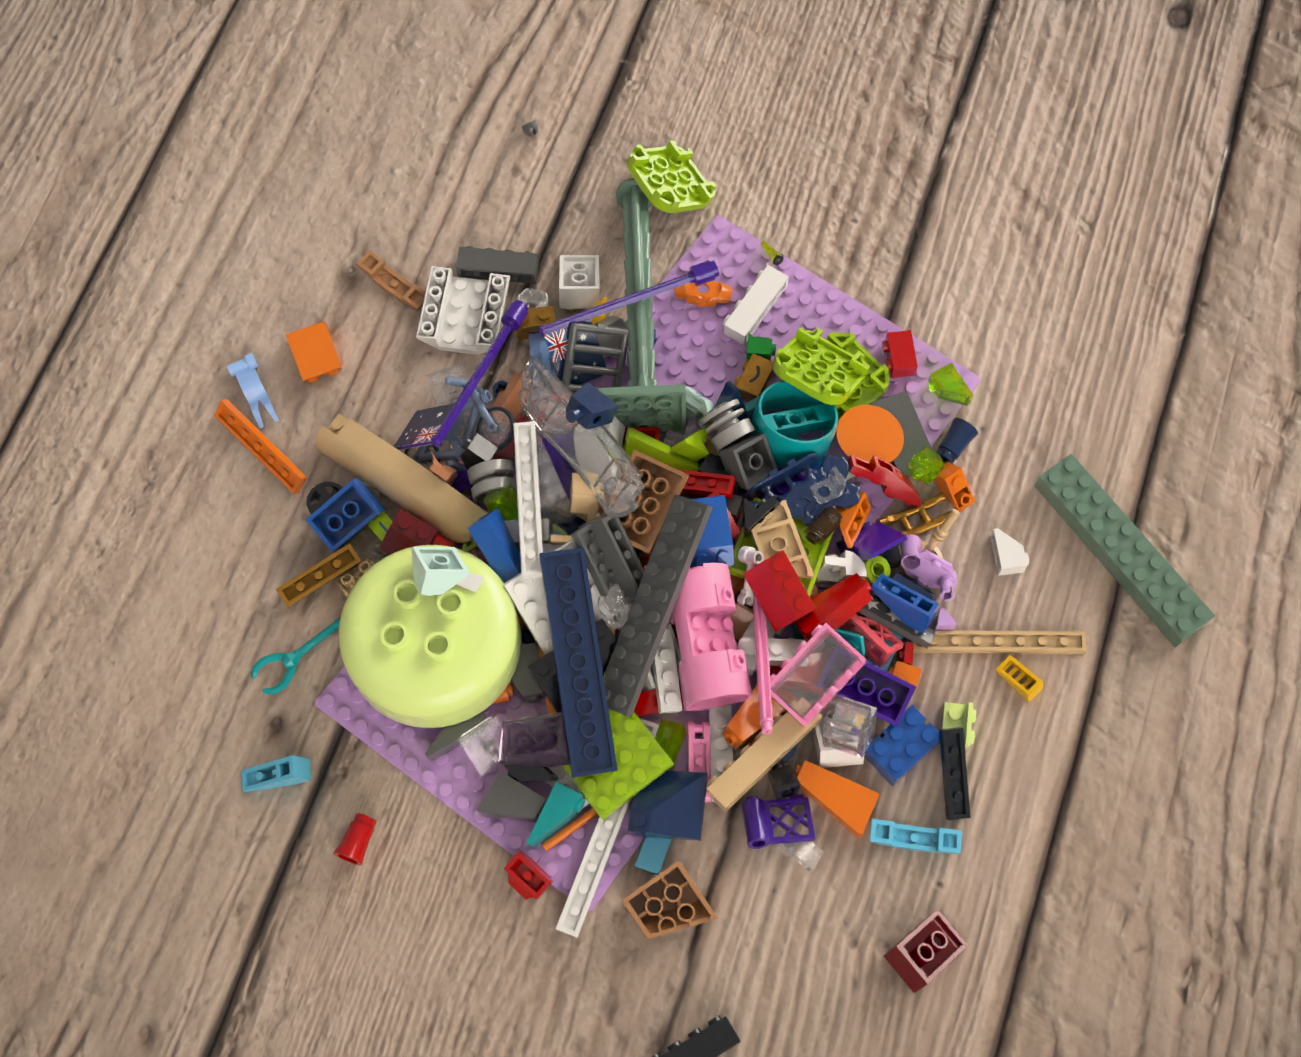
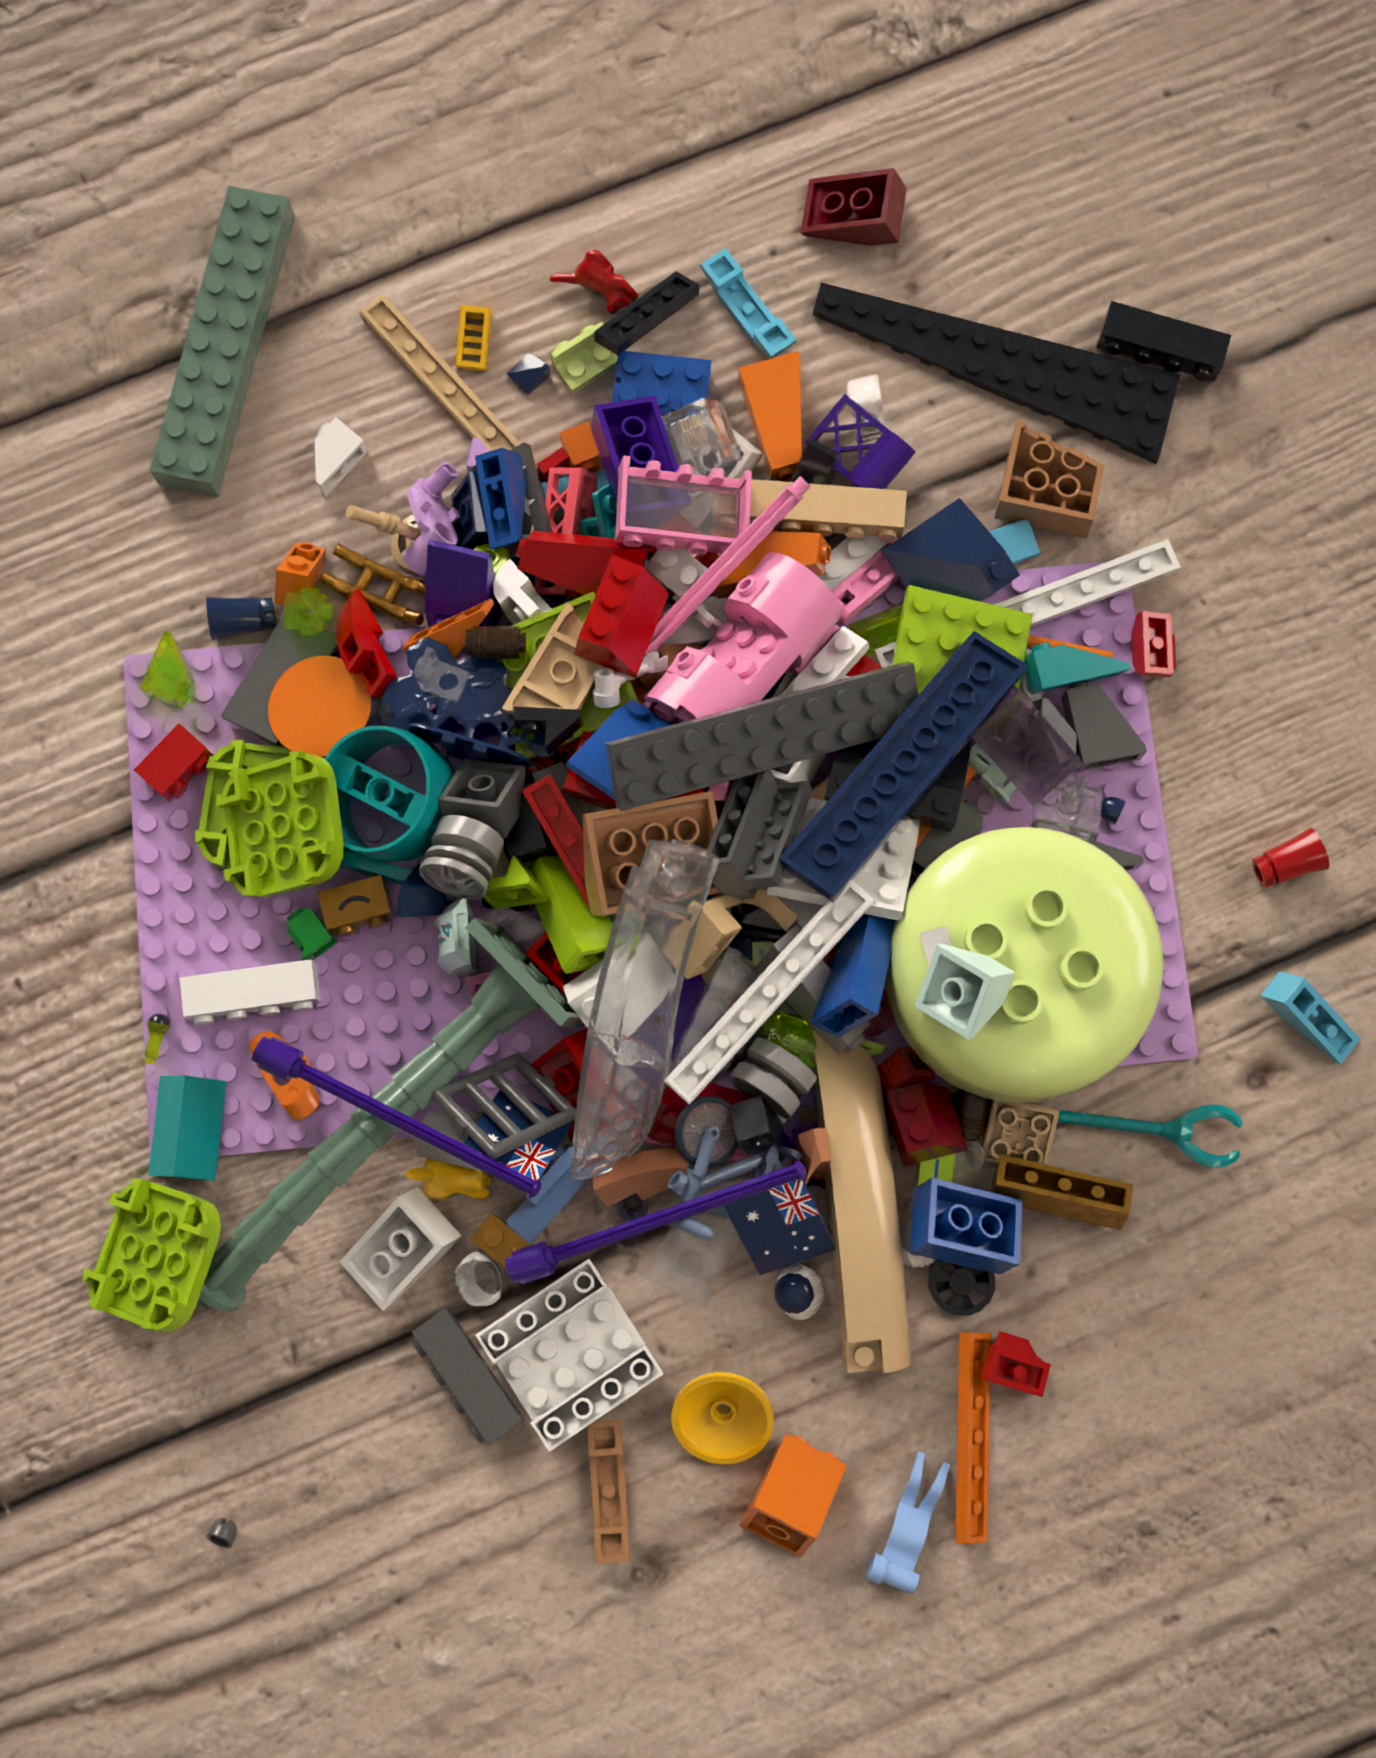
camera: 135 degrees left, 10 degrees up
dark blue torso [565,383,619,429] -> none
clear plate [598,584,635,629] -> none
none -> teal slope [148,1075,227,1181]
none -> dark blue slope [507,353,551,395]
none -> red animal [549,250,639,314]
none -> yellow dish [671,1372,774,1464]
none -> hair [774,1264,825,1320]
none -> black wing [813,283,1180,464]
none -> red slope [980,1331,1051,1397]
none -> dark blue hinge [1099,797,1126,825]

